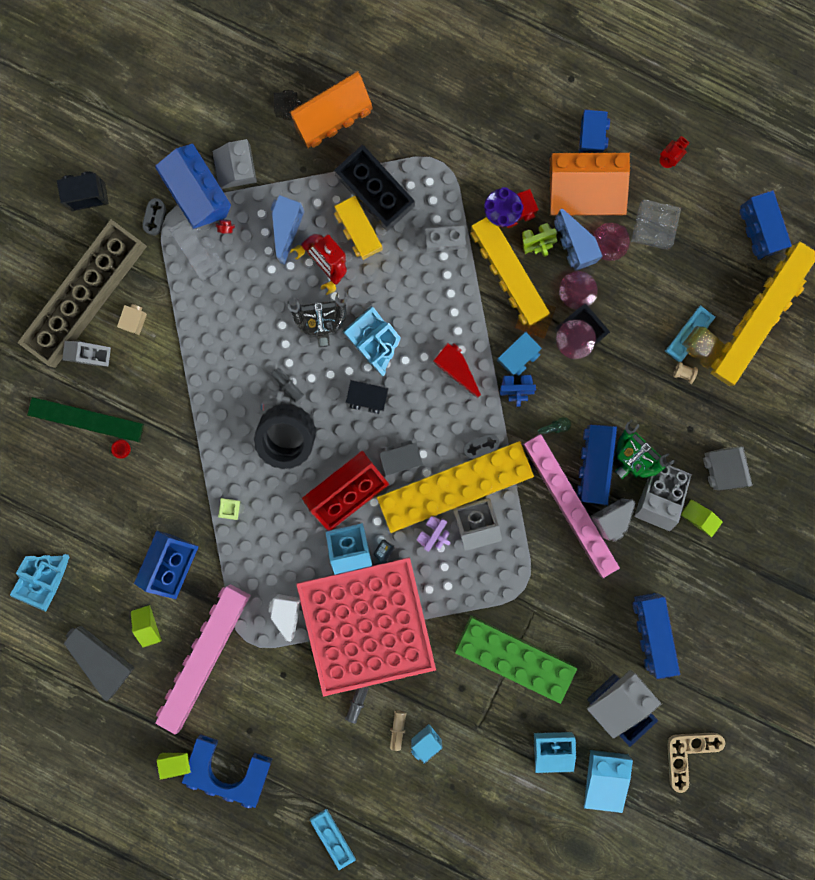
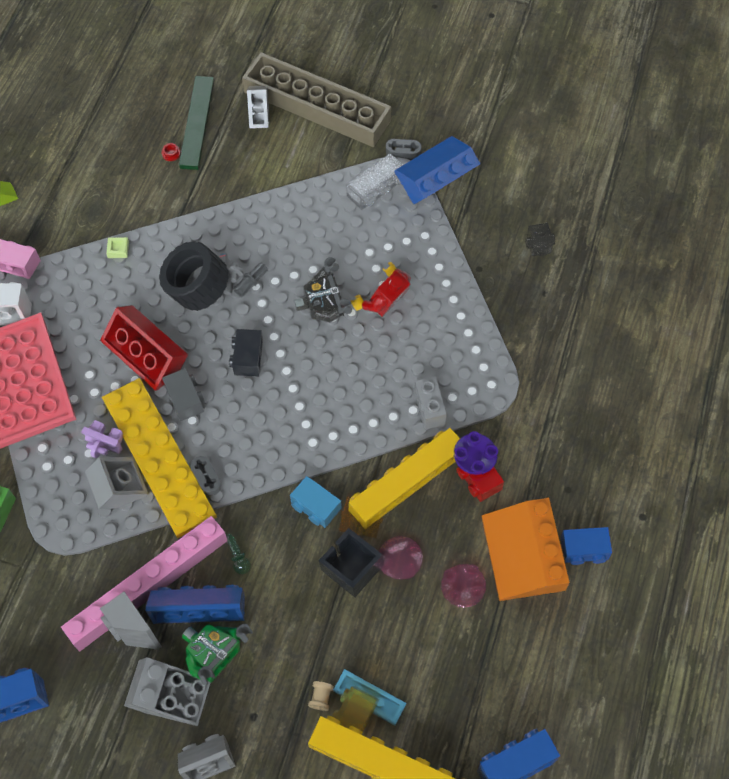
camera: 80 degrees right, 25 degrees down
medium azure slope [10,554,69,612] -> none
black piece [56,171,109,211] -> none
tan brick [117,304,147,335] -> none
blue slope [134,531,198,599] -> none
light grey slope [212,139,257,189] -> none
red plate [215,219,235,233] -> none
medium blue slope [271,195,305,265] -> none
orange slope [290,72,372,148] -> none
medium azure slope [326,523,372,575] -> none
yellow brick [333,195,383,260] -> none
black brick [334,144,415,232] -> none
medium azure slope [343,306,401,376] -> none
slope [374,539,395,563] -> none
red slope [433,343,481,398] -> none
blue hips [500,375,536,407] -> none
lime hips [522,223,557,257] -> none
medium blue slope [554,209,602,271] -> none
clear pink dish [556,320,596,359] -> none
clear piece [631,200,681,250] -> none
red hips [659,136,689,168] -> none
lime slope [681,500,723,537] -> none

